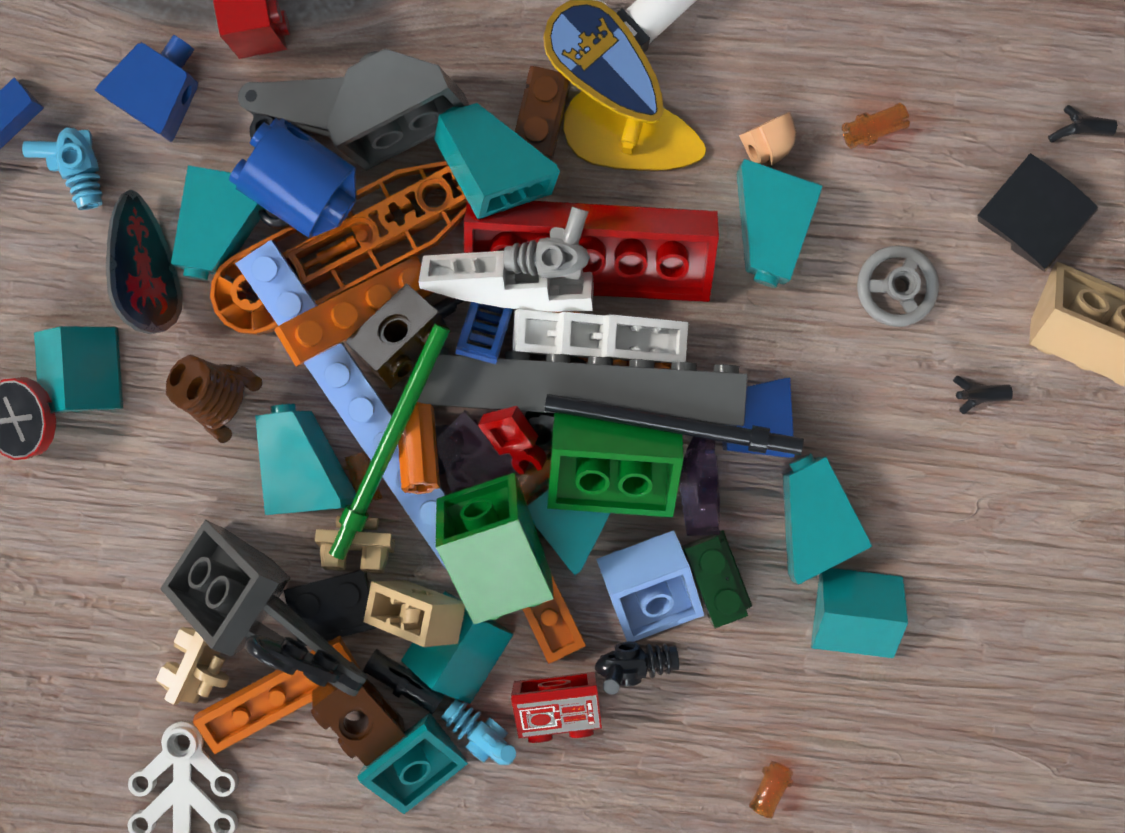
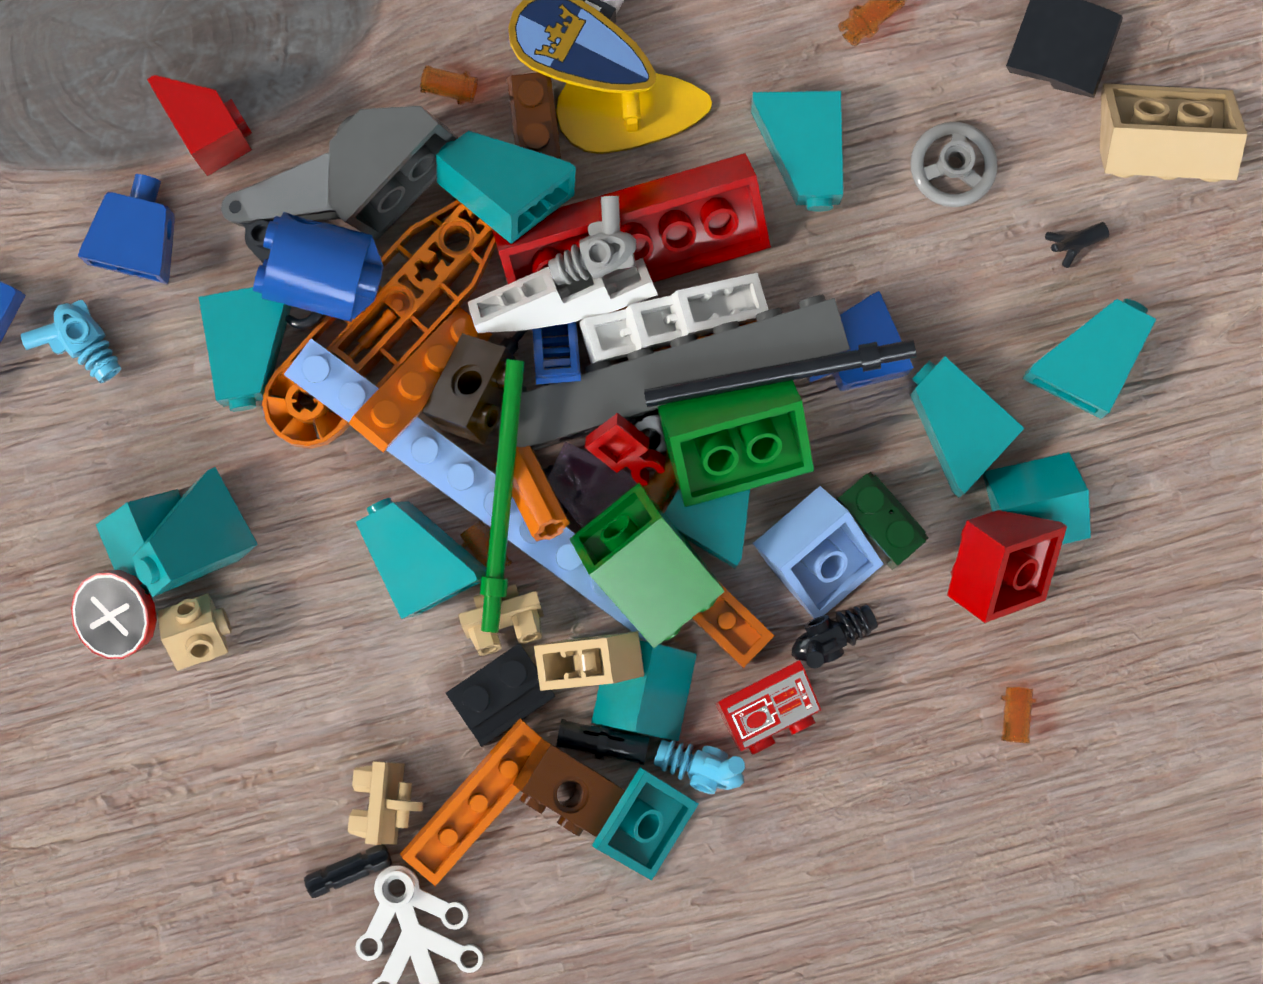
camera: 20 degrees left, 5 degrees down
shield [106,190,182,334] -> none
dark grey slope [160,520,368,696] -> none
reddish brown piece [166,354,262,443] -> none
clear purple slope [679,437,720,536] -> none
light nougat piece [739,112,796,167] -> none
none -> teal slope [132,467,258,597]
none -> tan brick [157,593,232,671]
none -> black axle [304,844,392,898]
none -> clear orange pin [420,65,478,106]
none -> red slope [947,510,1067,623]
none -> teal slope [1022,299,1156,419]

